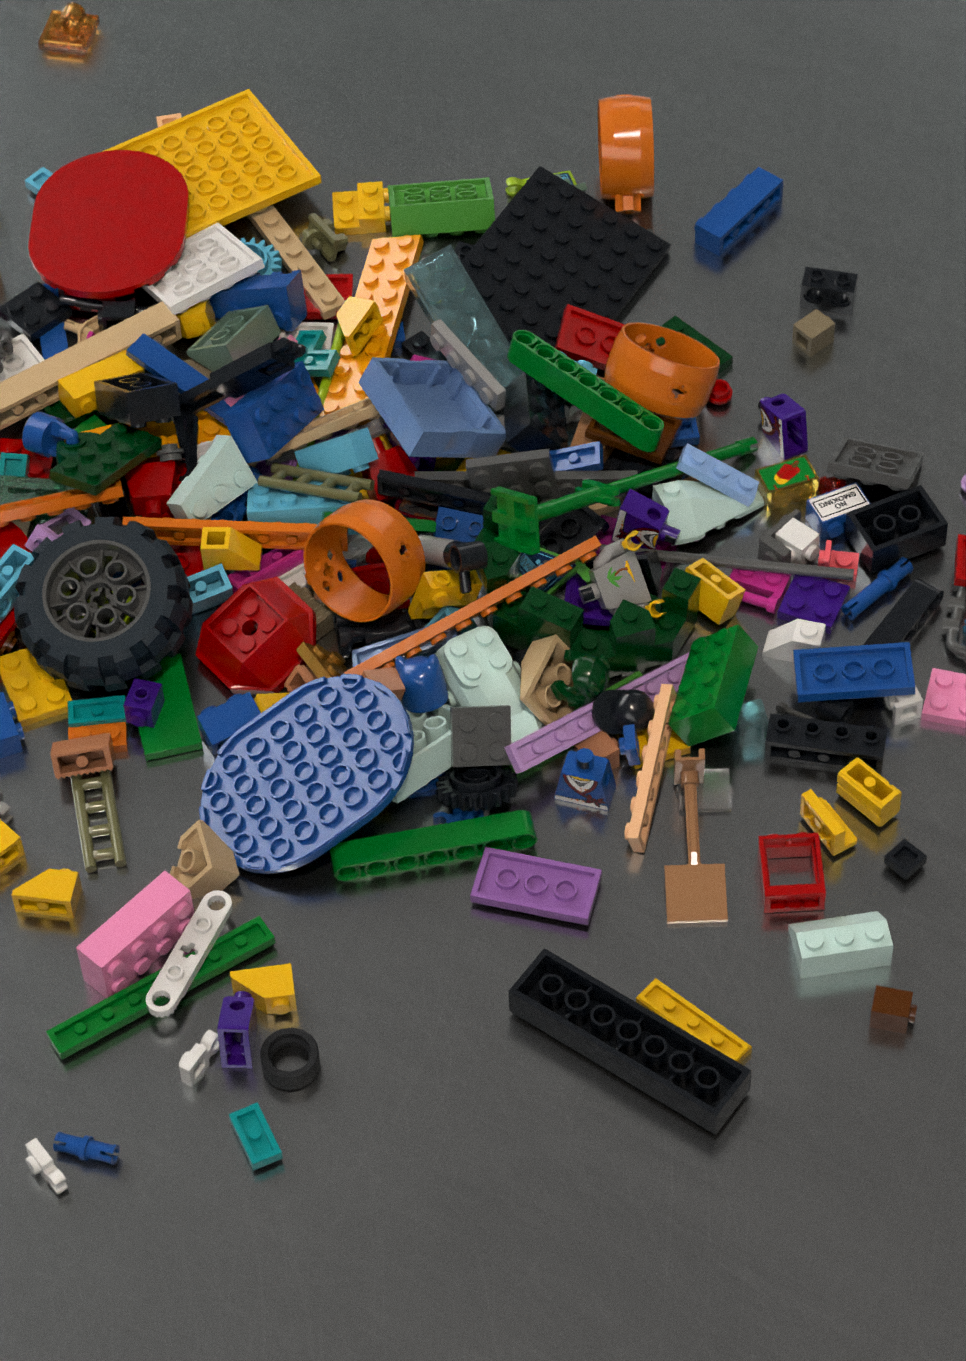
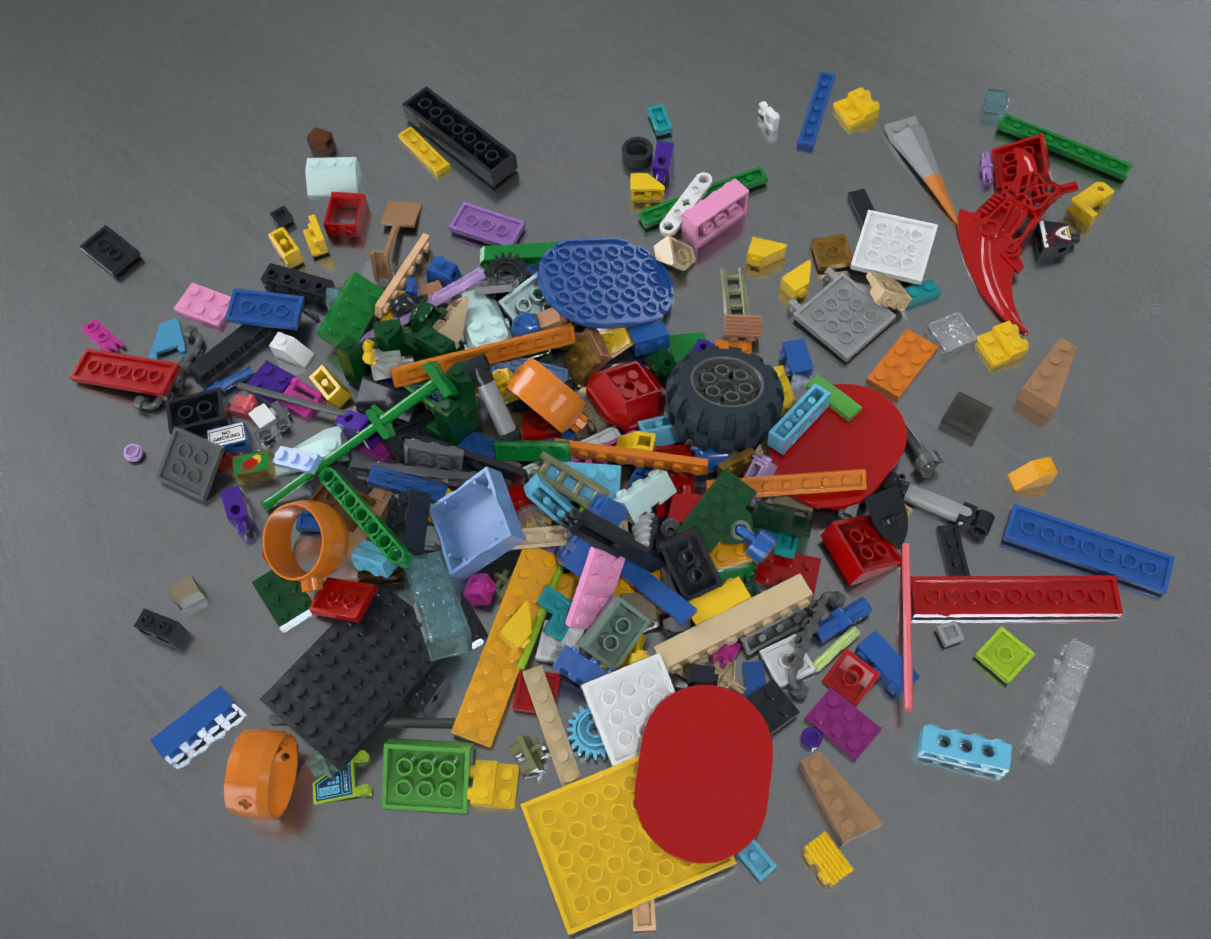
camera: 170 degrees left, 10 degrees up
blue pin [53,1131,120,1165] -> none
white plate [179,1029,219,1087] -> none
light grey plate [430,319,506,411] -> none
none -> dark green brick [644,347,677,377]

